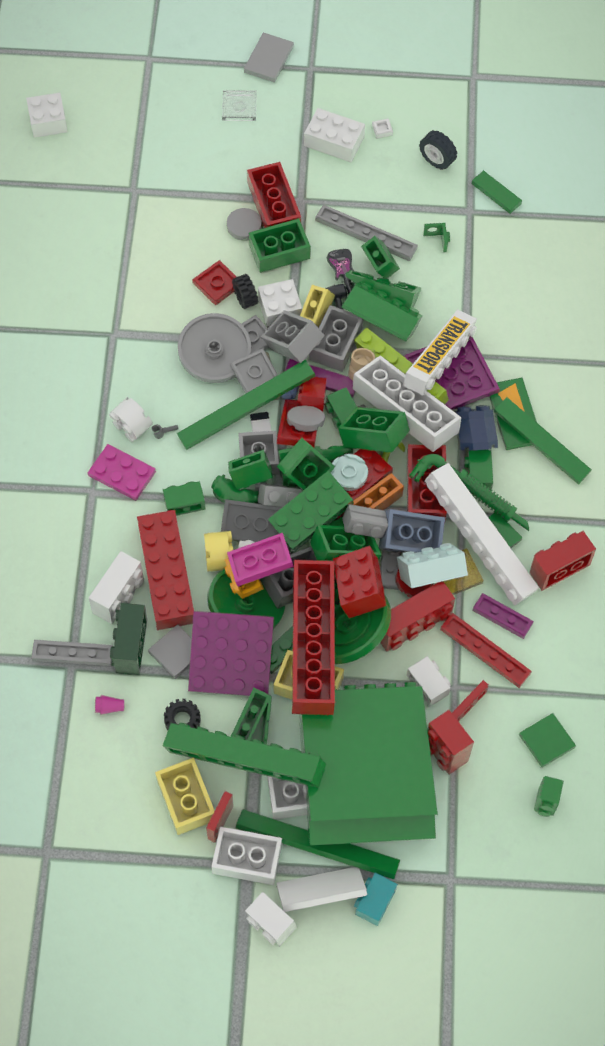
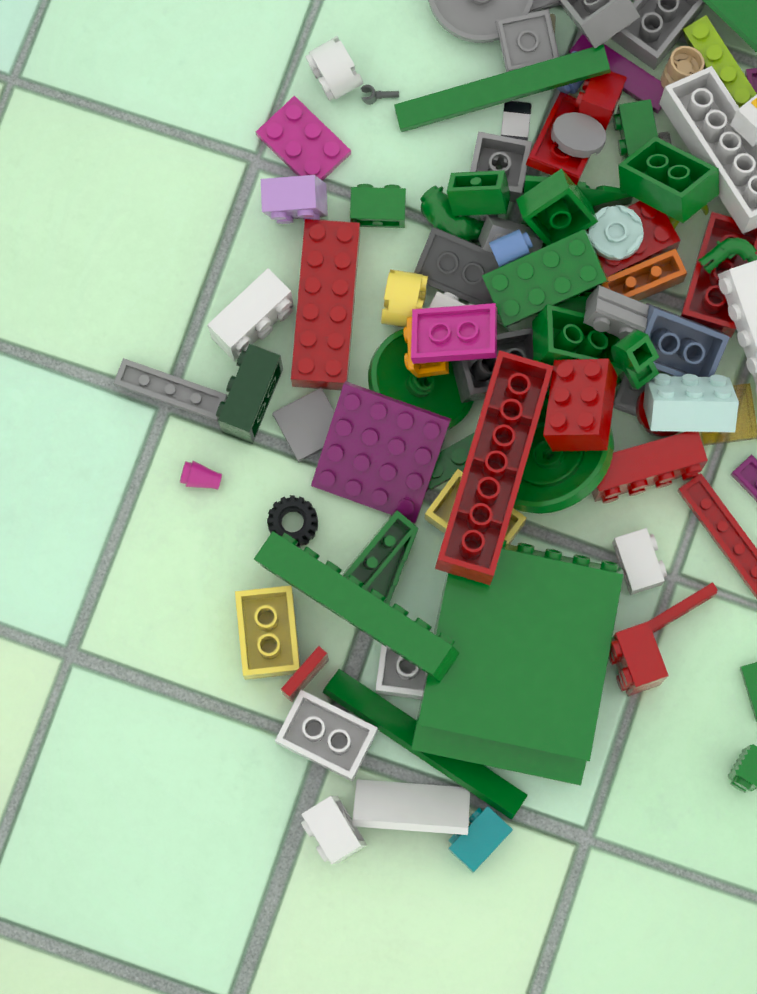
camera: 20 degrees right, 15 degrees up
none -> lavender brick [261,175,328,224]
none -> medium blue brick [489,229,533,268]
none -> green brick [611,330,659,390]

